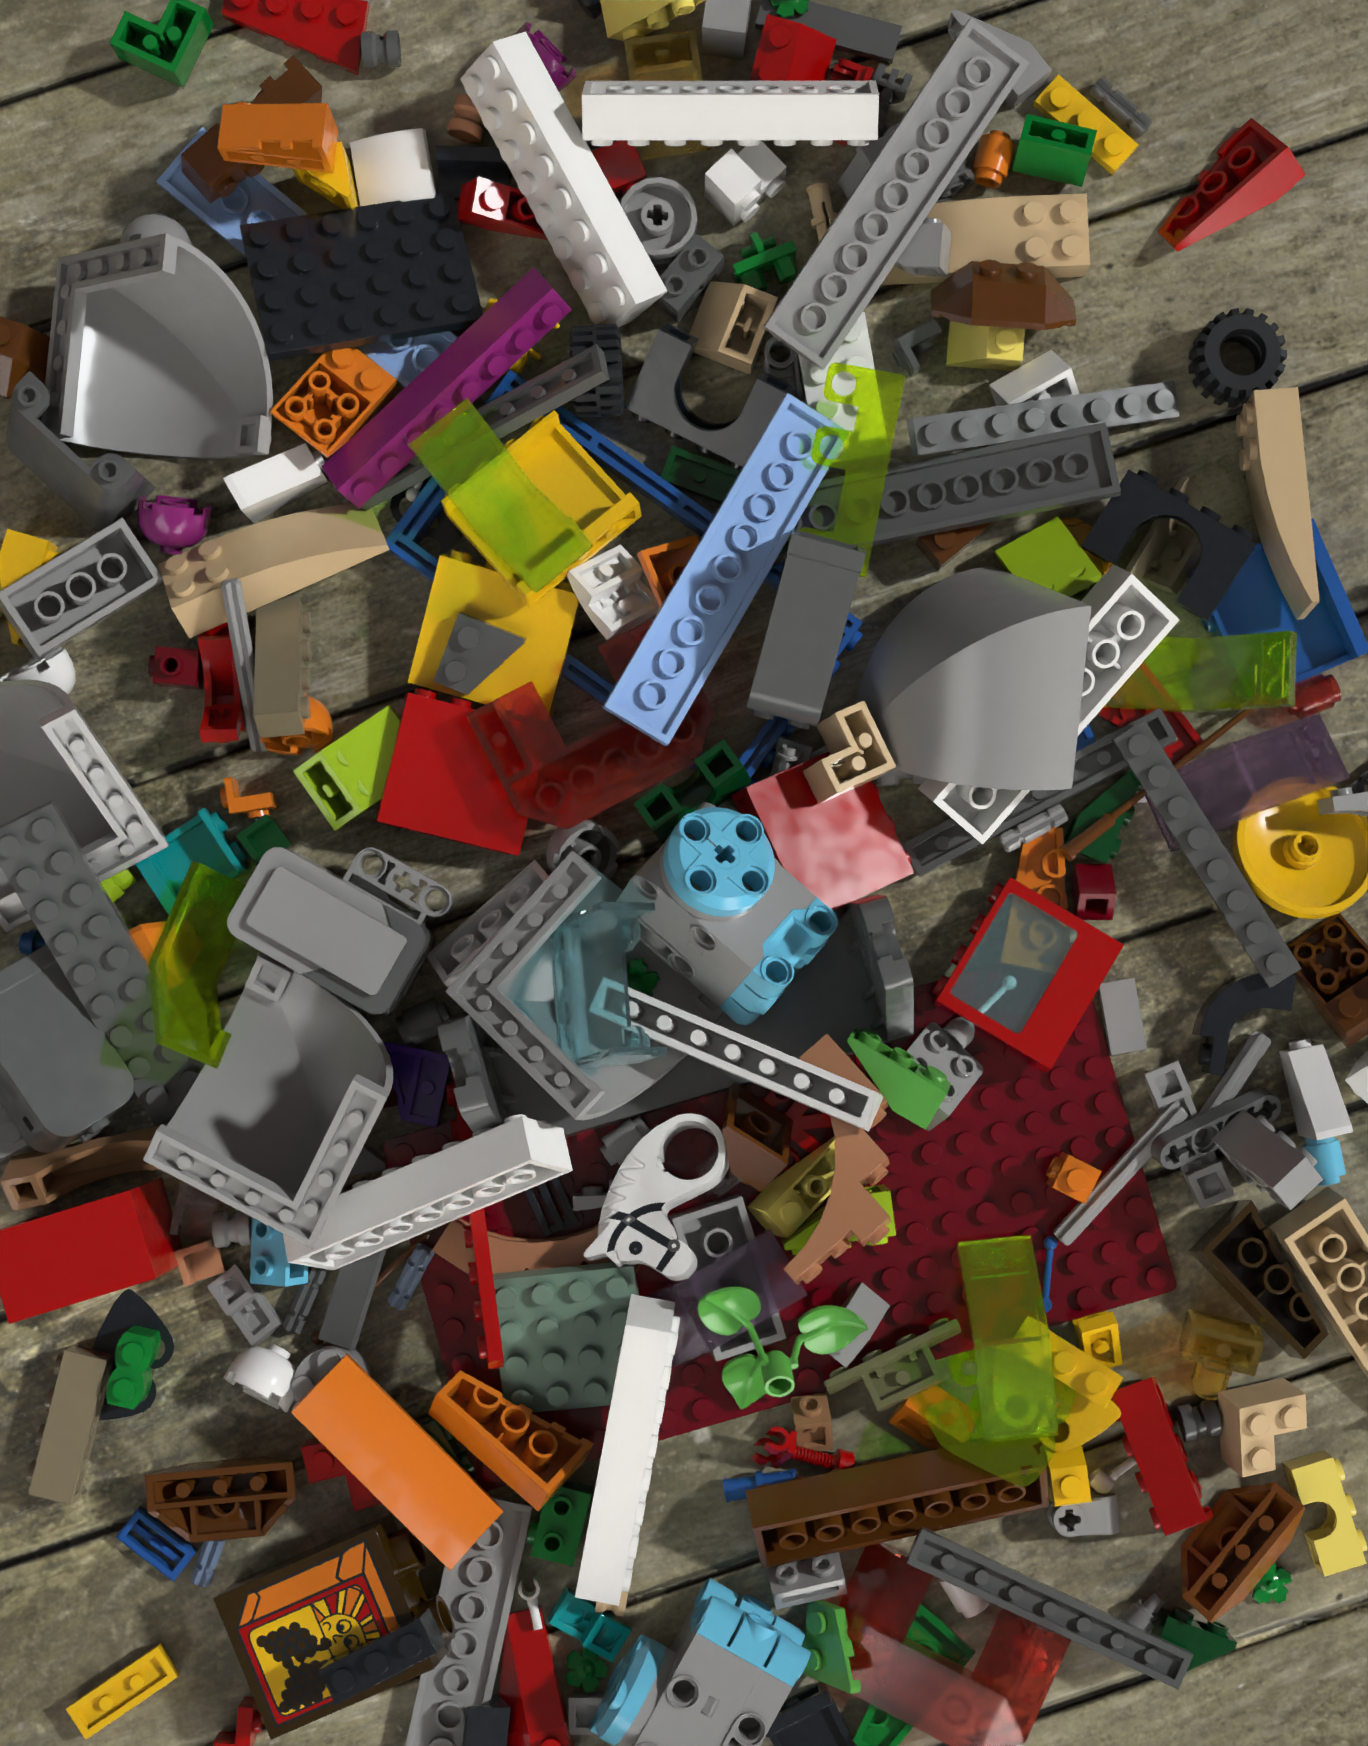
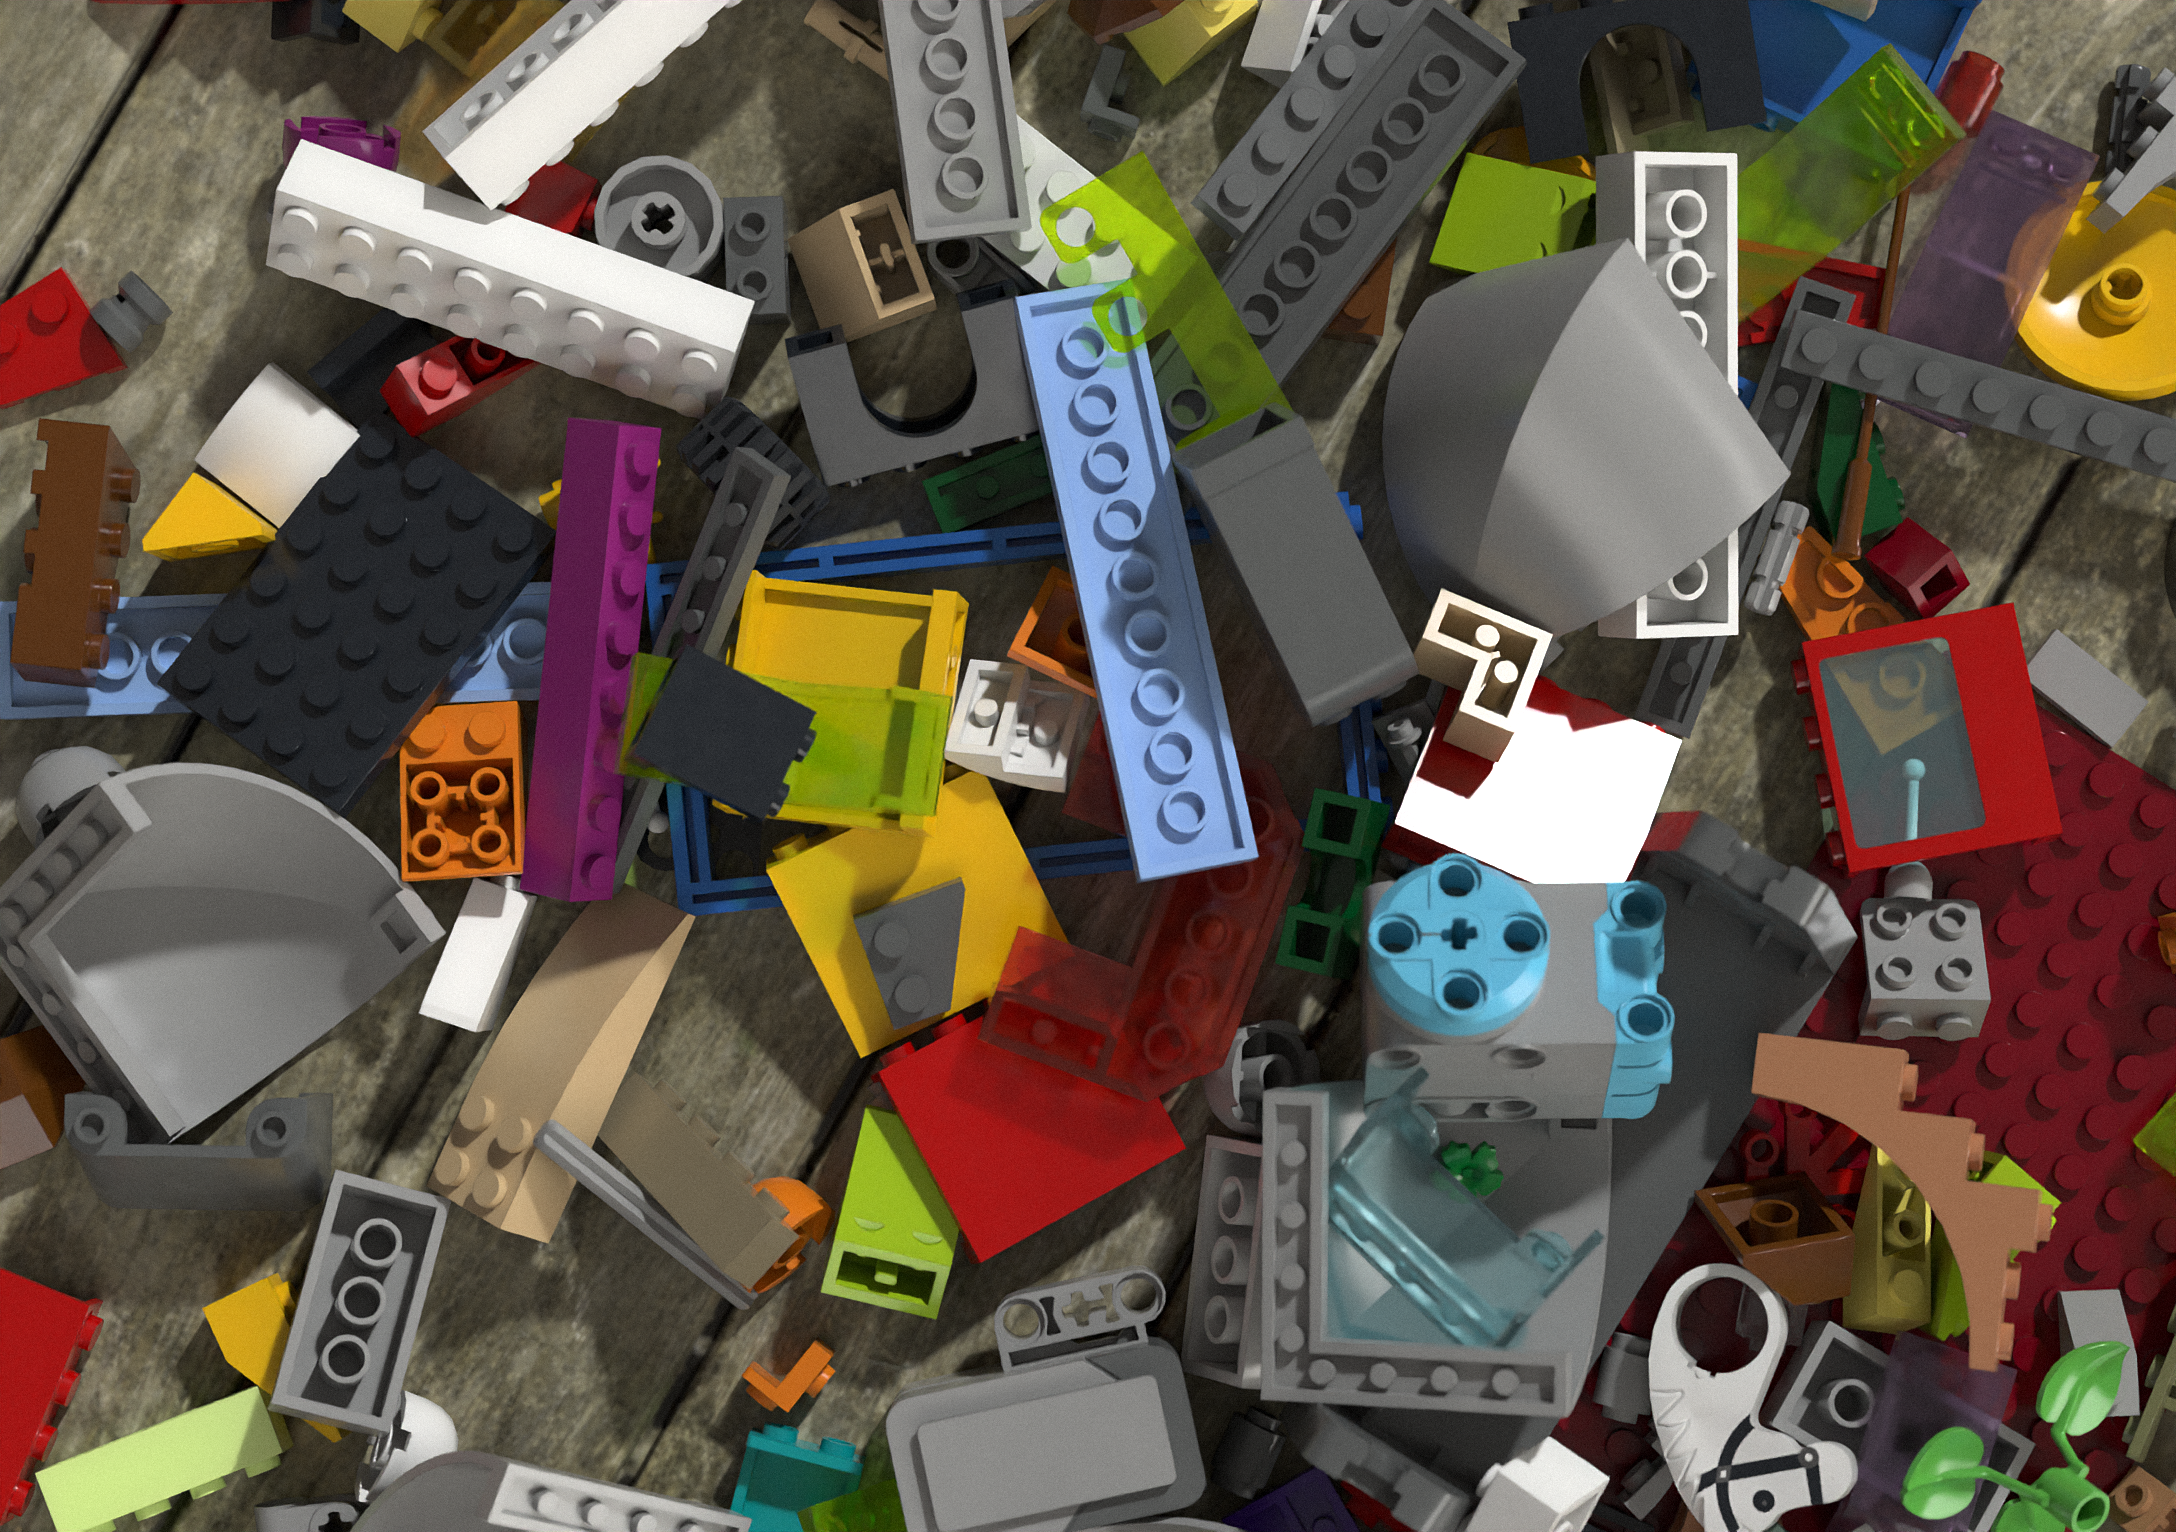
camera: 40 degrees left, 0 degrees up
magenta cylinder [137,495,212,554] -> none
dark red brick [148,646,204,690] -> none
red arch [198,622,246,743] -> none
orange wedge [217,102,339,173] -> none
dark green panel [236,814,293,865] -> none
nougat wheel [447,94,484,143] -> none
white brick [589,977,883,1132] -> none
white brick [704,140,787,226] -> none
green hips [732,231,798,292] -> none
bright green slope [847,1028,951,1130] -> none
none -> black panel [623,645,817,825]

